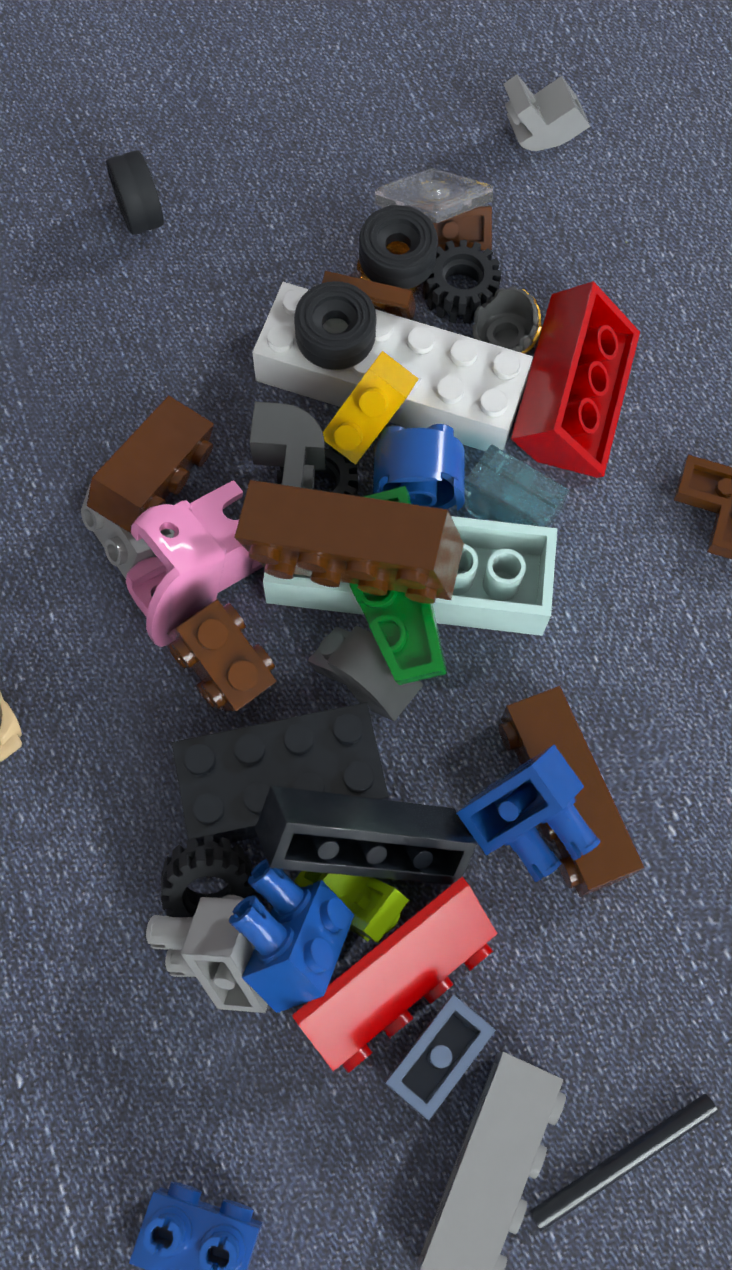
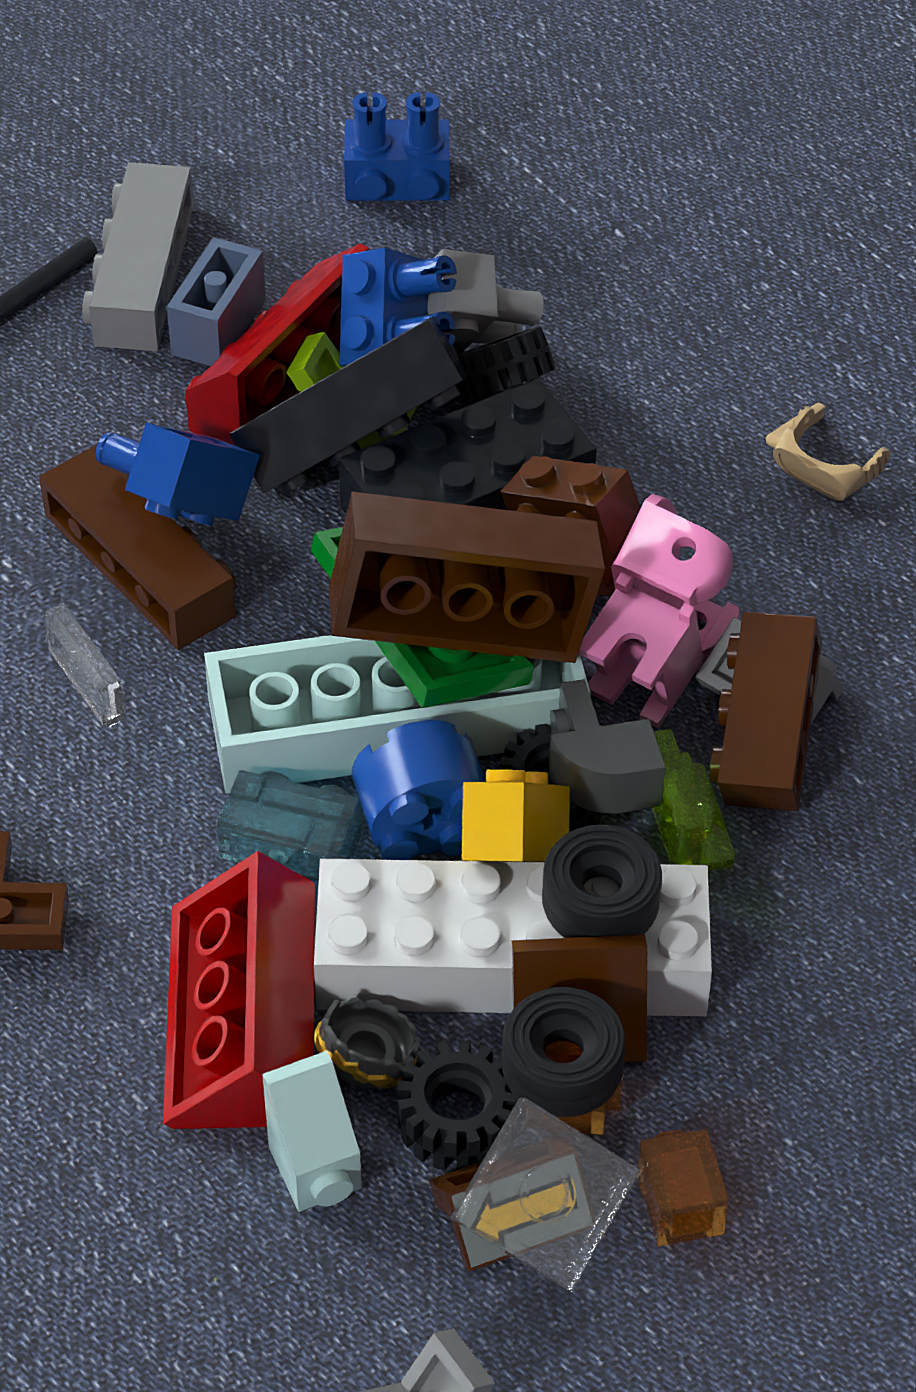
camera: 165 degrees right, 20 degrees down
none -> clear tile [44,602,126,727]
none -> light aqua slope [263,1051,362,1212]
none -> clear orange brick [637,1129,729,1247]
none -> clear neon green bracket [652,729,735,871]

